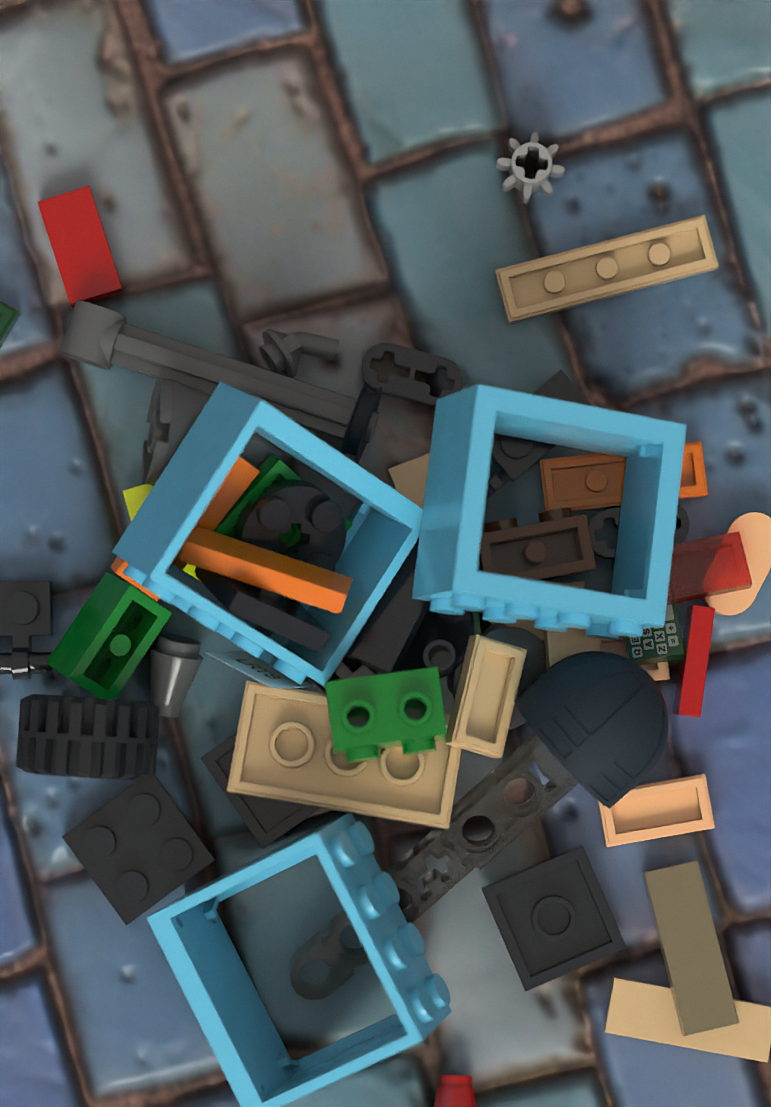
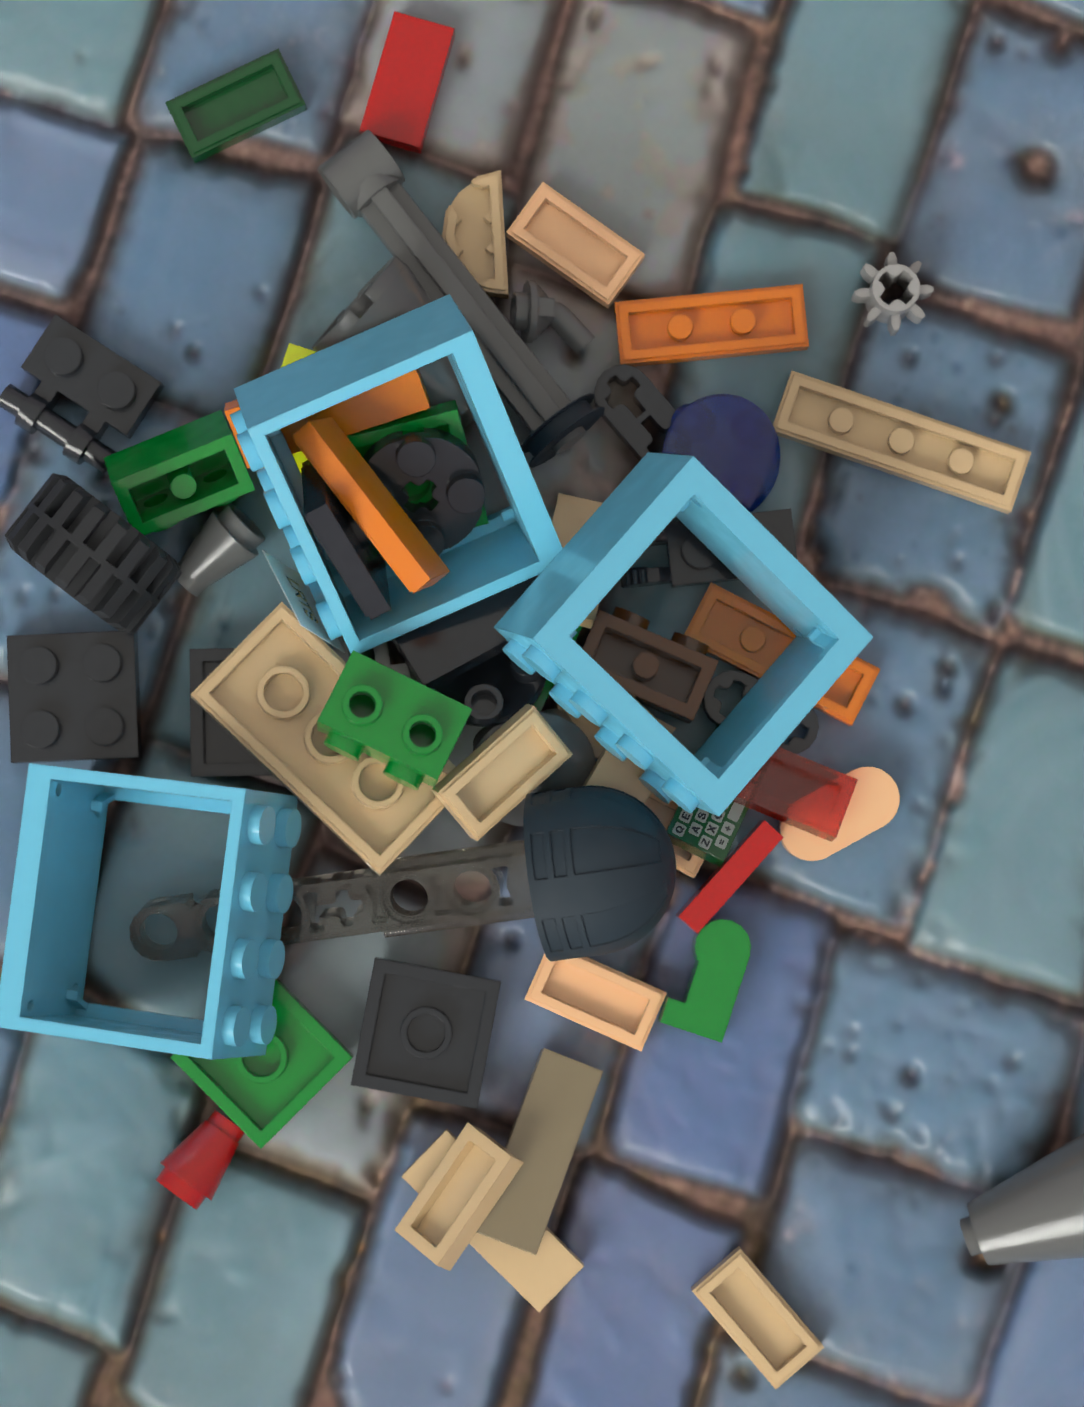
camera: 30 degrees right, 0 degrees up
none -> green plate [170,978,354,1149]
none -> tan tile [395,1123,524,1271]
none -> tan tile [442,170,509,299]
none -> light nougat tile [506,182,645,309]
none -> orange tile [614,284,809,367]
none -> green leg [658,919,751,1043]
none -> clear blue dish [662,394,781,513]

